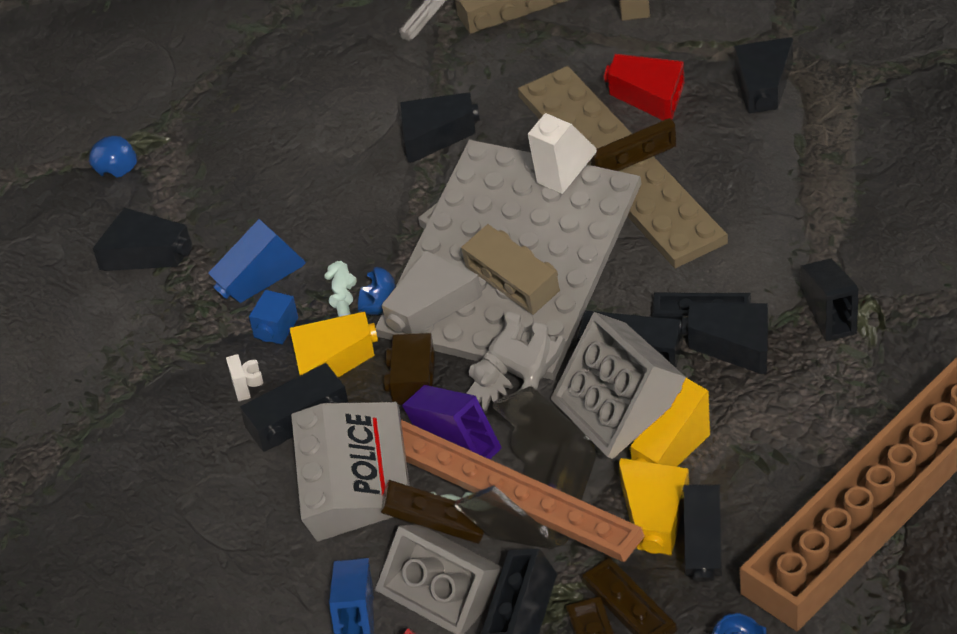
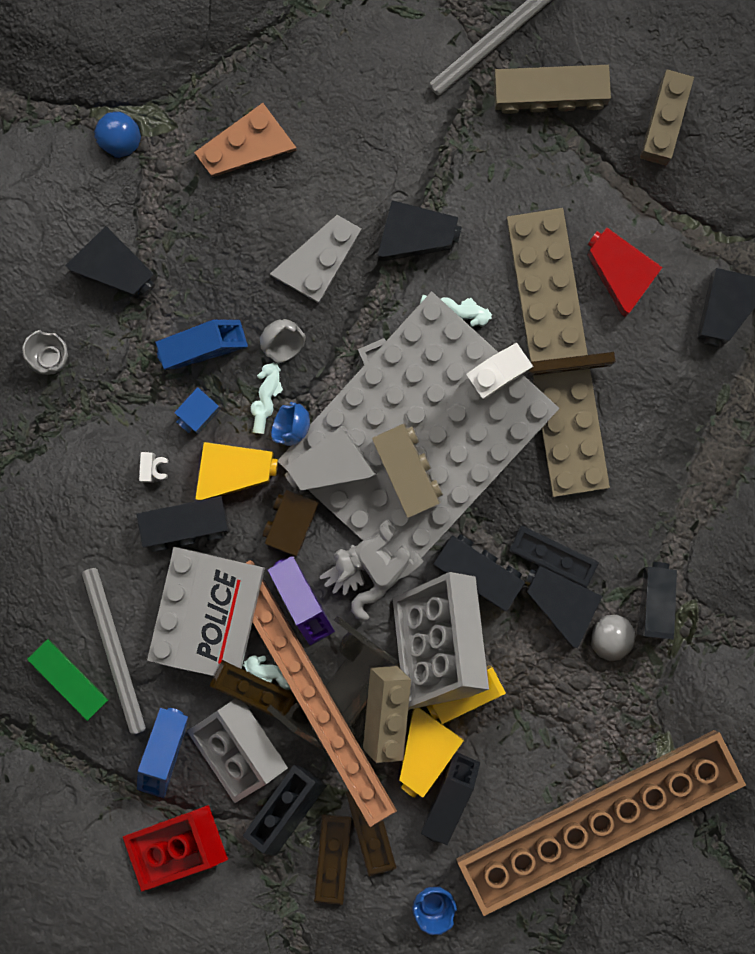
camera: 15 degrees right, 40 degrees up
none -> light grey hair [22,330,69,375]
none -> green tile [27,639,109,721]
none -> light grey axle [82,568,146,734]
none -> nougat wing [194,103,297,177]
none -> light grey hair [260,319,306,363]
none -> light grey wing [270,215,362,303]
none -> dark tan brick [363,666,411,763]
none -> light grey hair [591,614,635,661]

